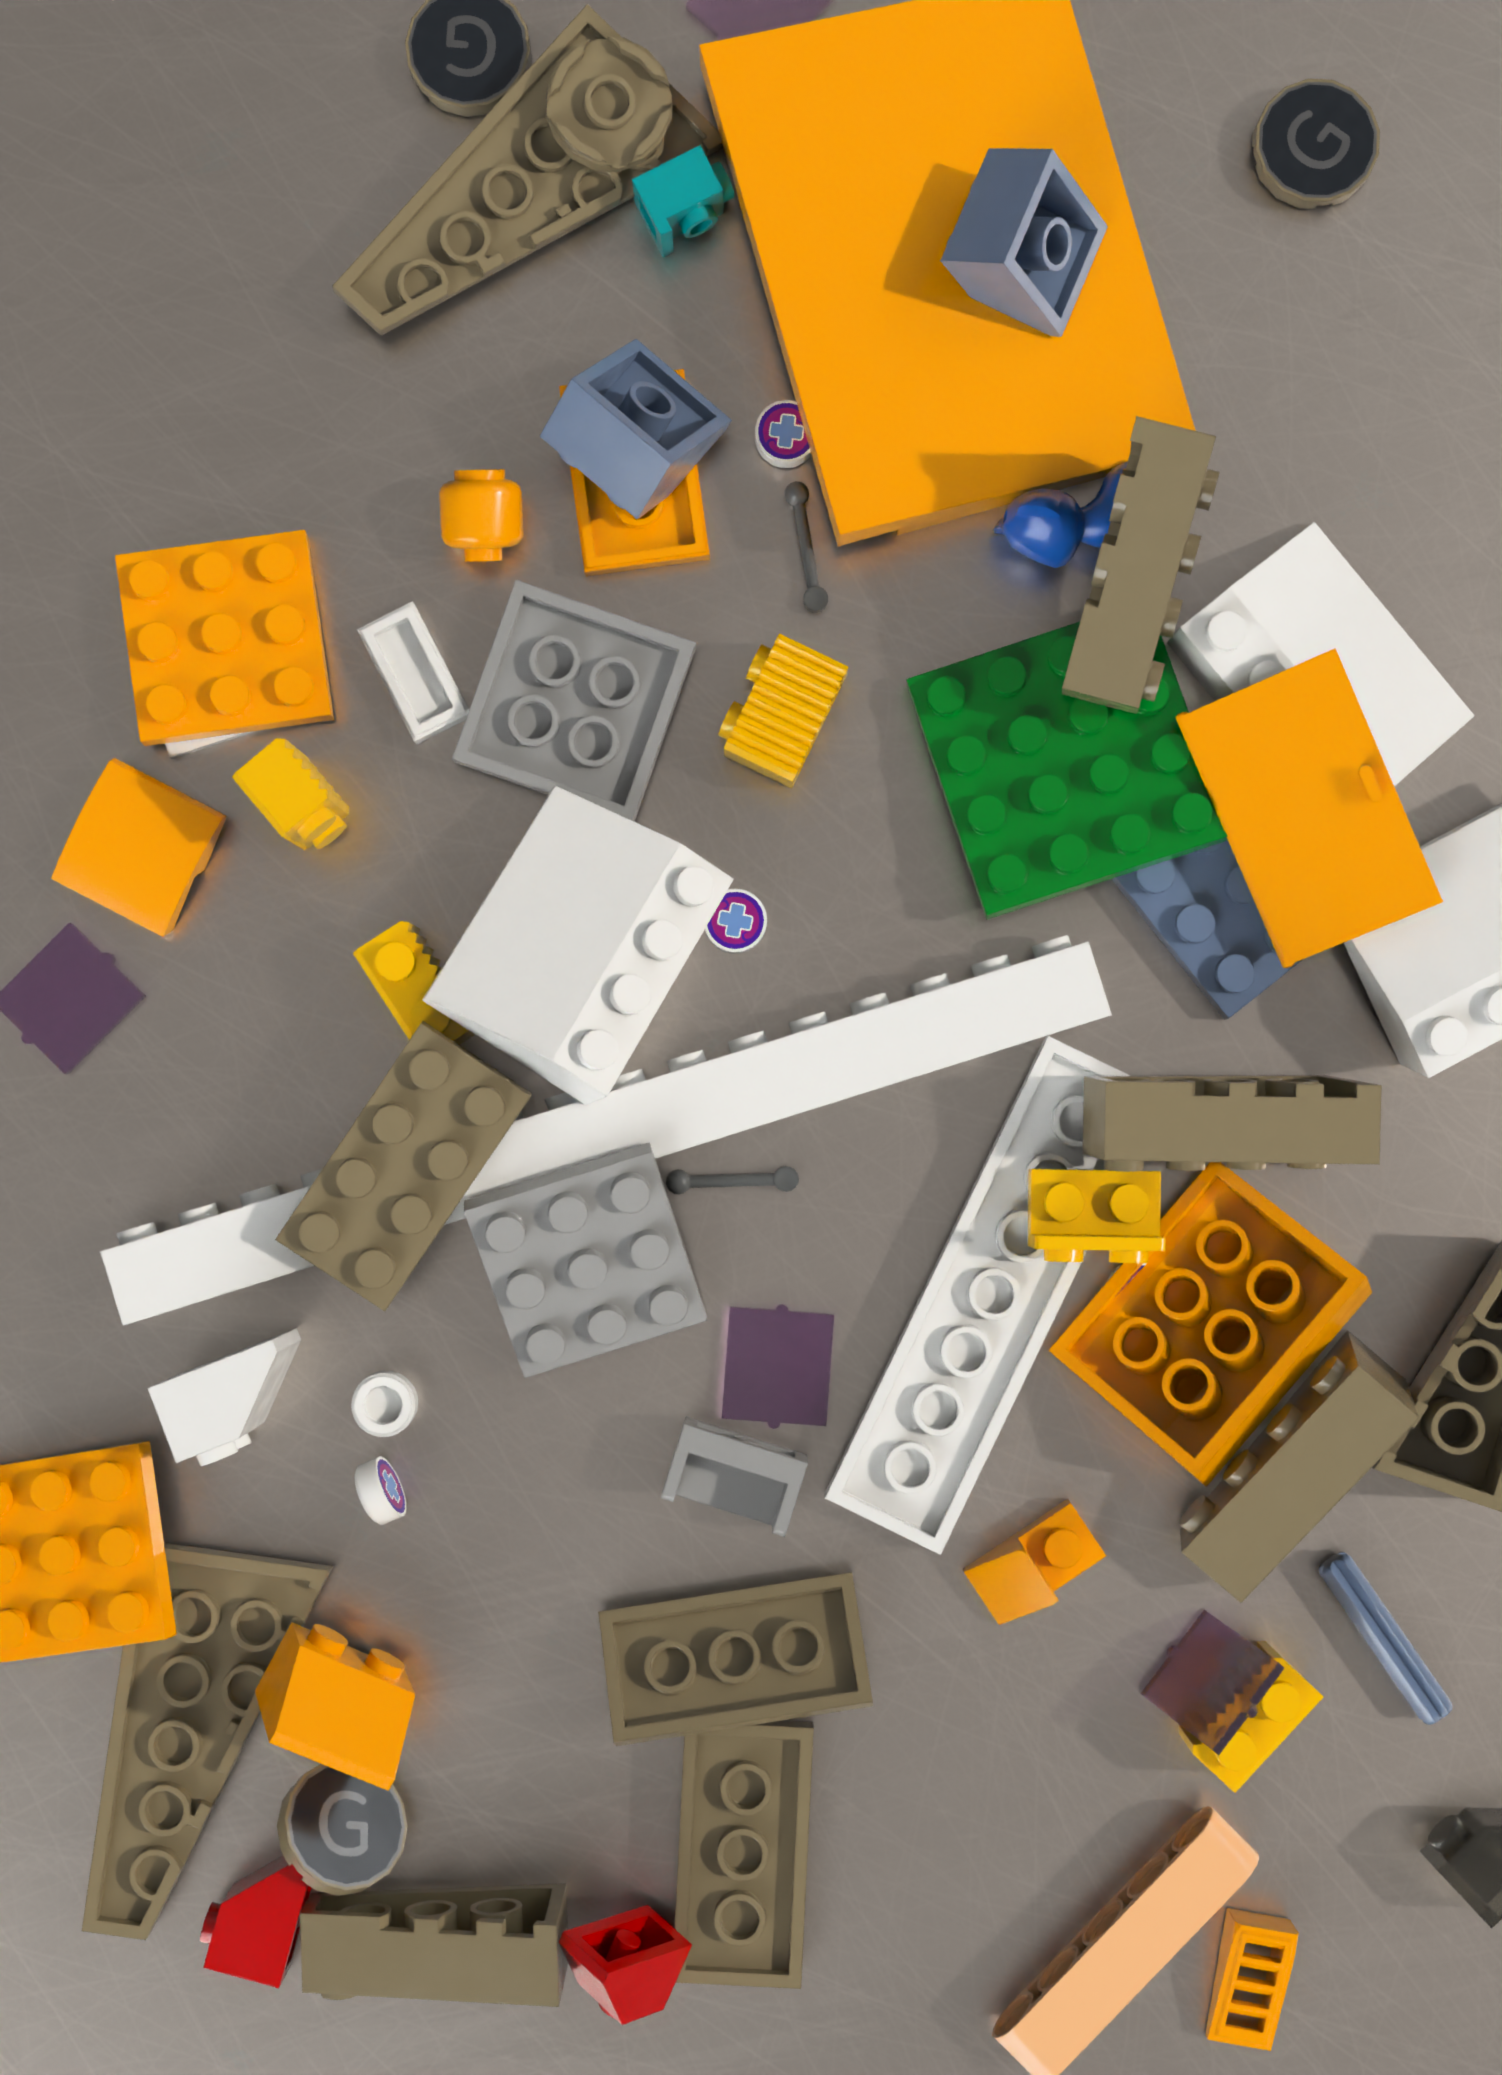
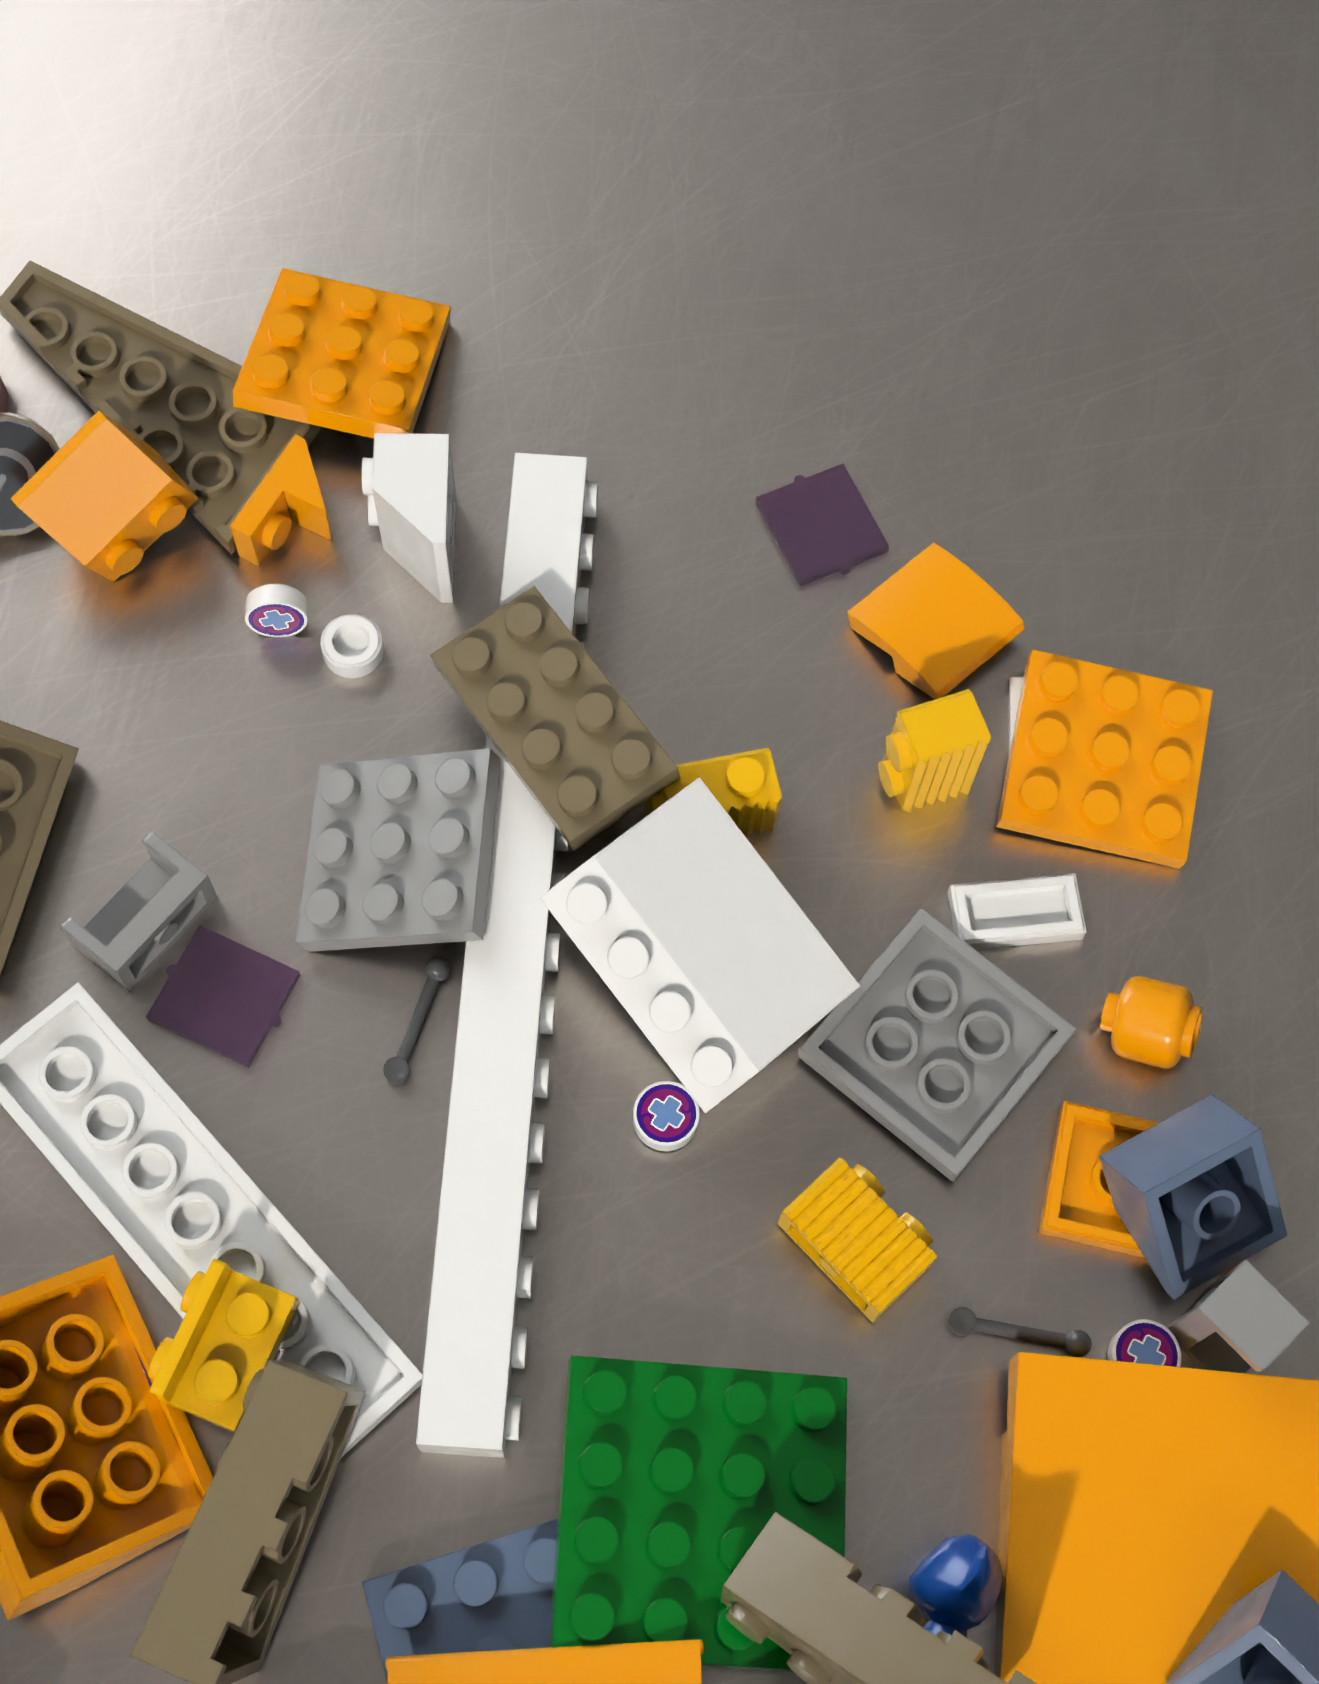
camera: 110 degrees right, 20 degrees down
none -> light orange slope [230,434,332,566]
none -> light grey panel [1168,1259,1310,1373]

